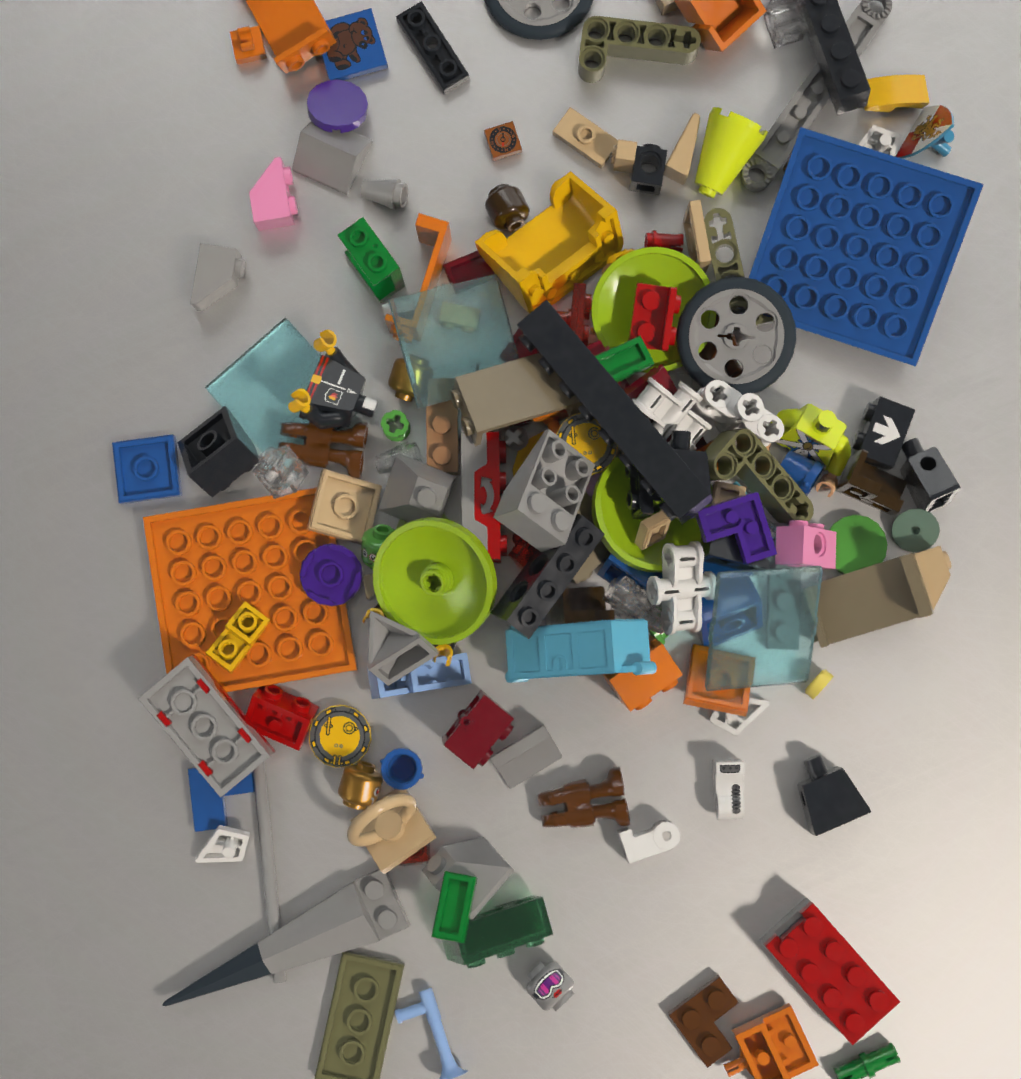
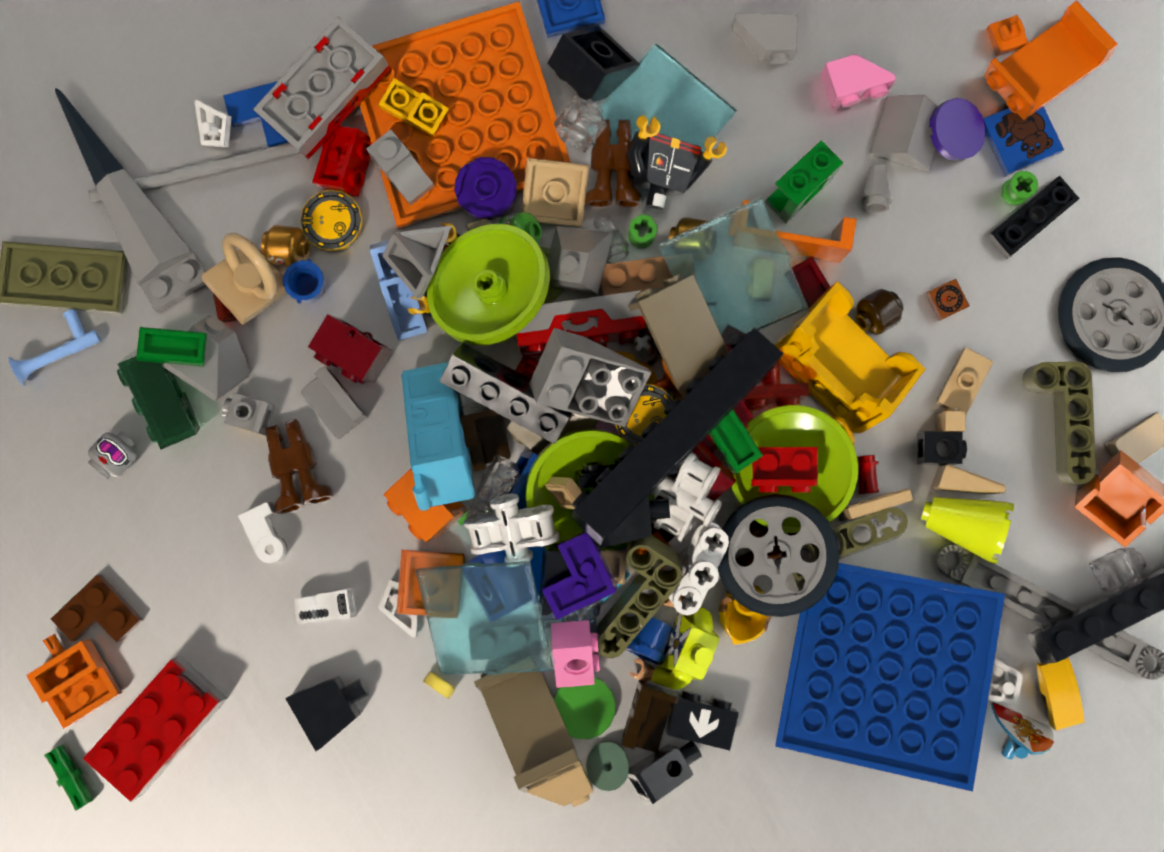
camera: 75 degrees right, 0 degrees up
none -> light grey brick [222,393,275,436]
none -> light grey arch [366,129,435,205]
none -> yellow hair [718,584,772,645]
none -> bright green bush [1001,171,1038,205]

